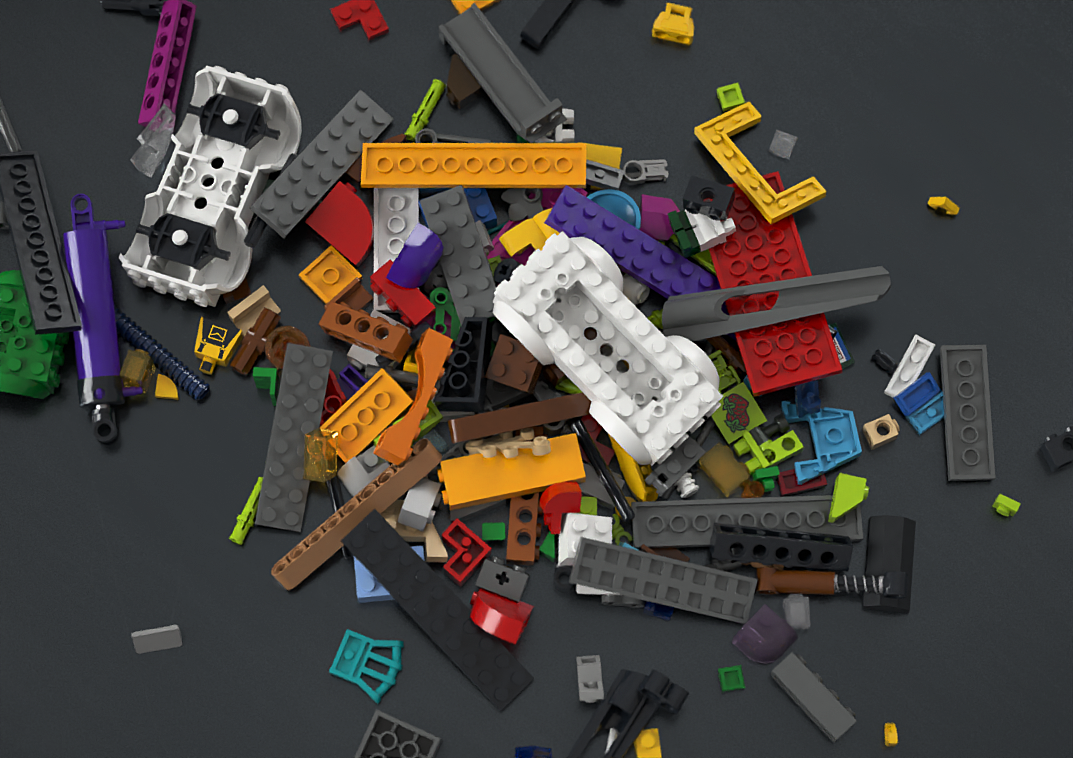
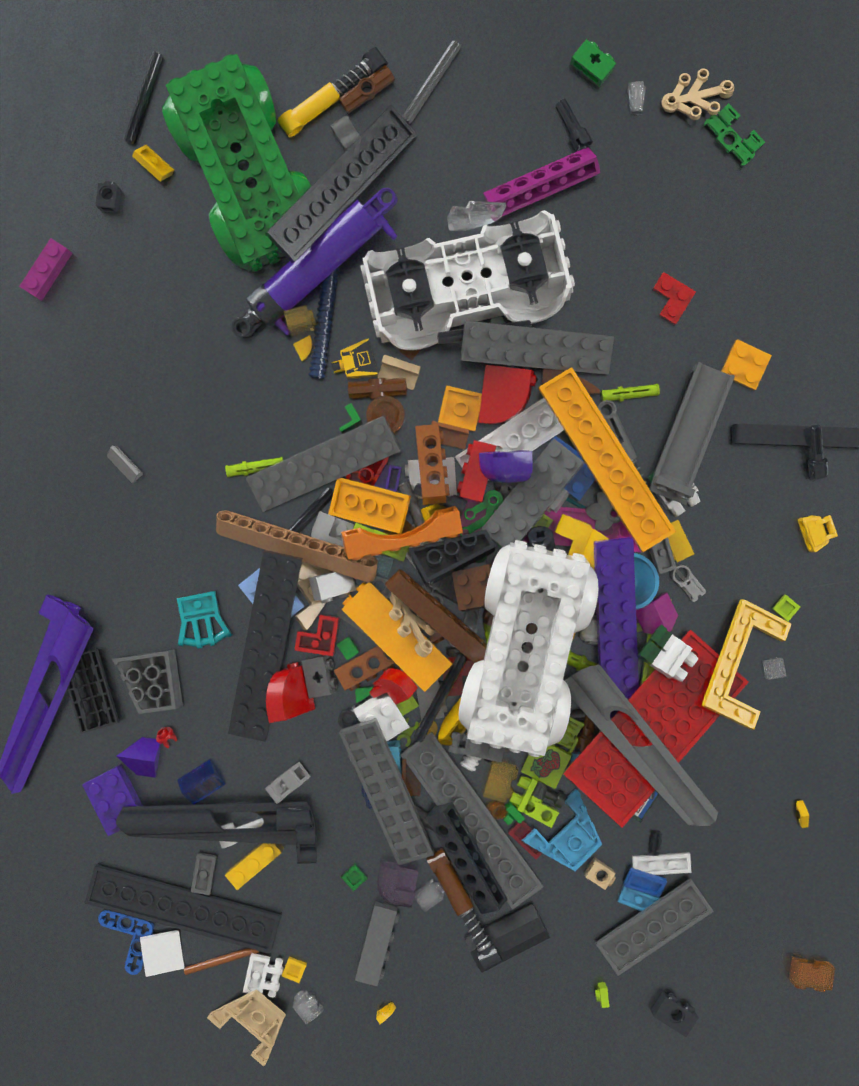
camera: 65 degrees right, 15 degrees up
clear yellow brick [303,428,338,482] -> none
dark brown slope [446,54,481,109] -> none
black brick [683,176,735,221] -> none
dark blue hips [794,380,821,418] -> none
lime slope [828,473,869,523] -> none

